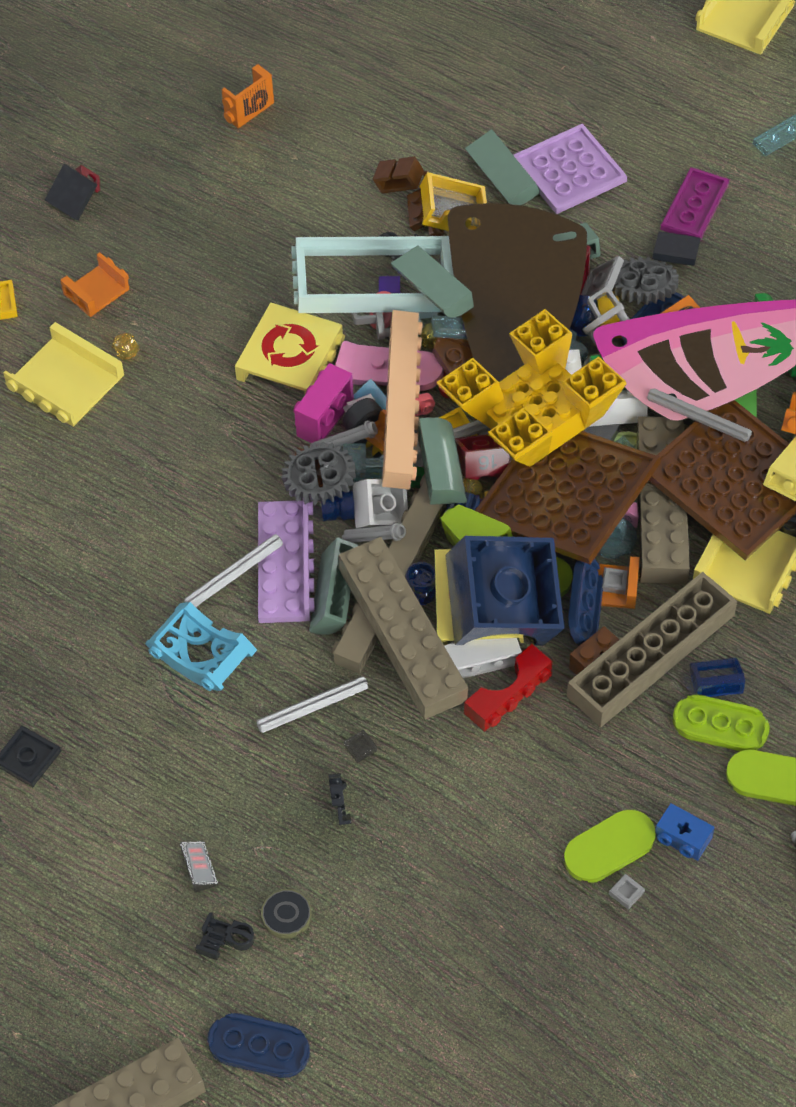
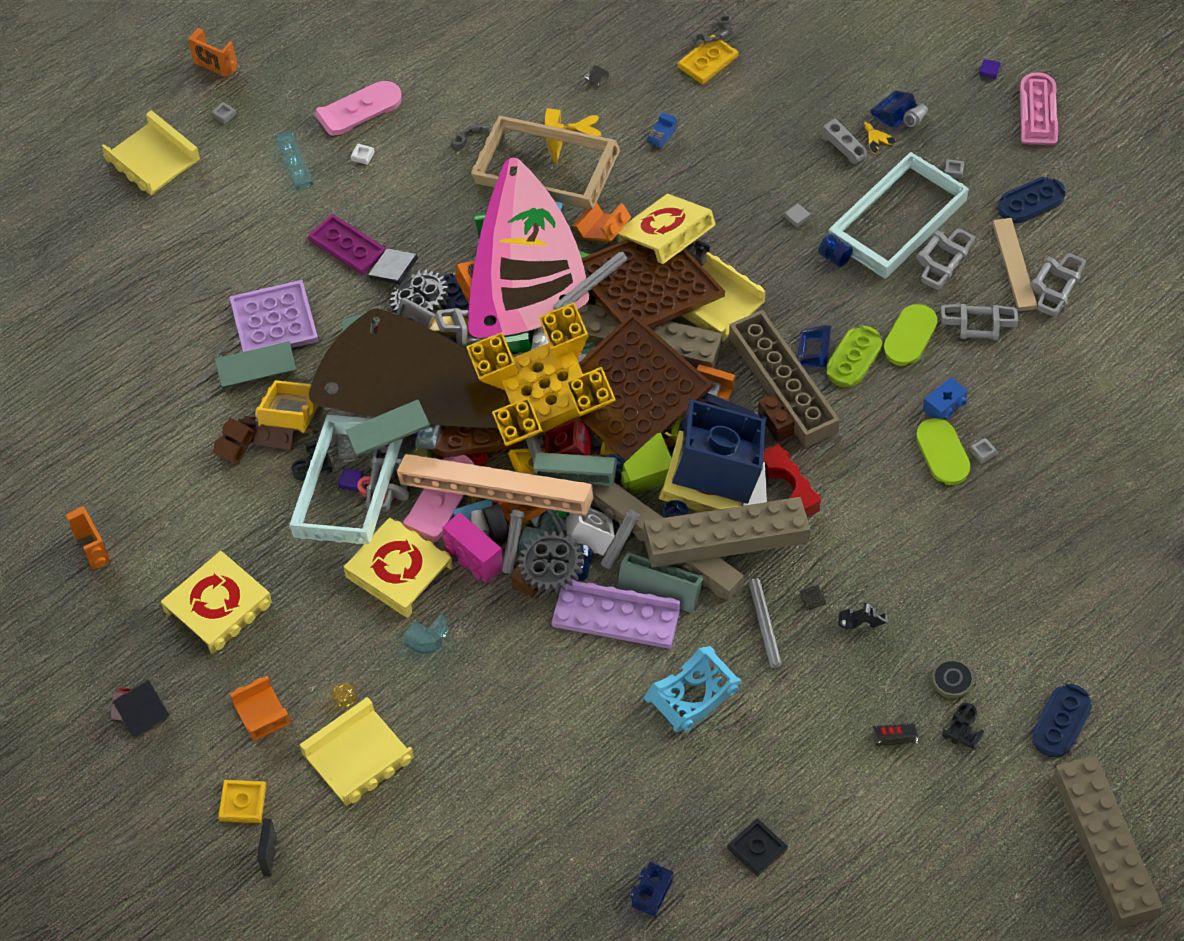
camera: 75 degrees left, 0 degrees up
axle [184,534,283,607] -> none
none -> light yellow panel [161,551,272,654]
none -> clear light blue brick [403,614,449,654]

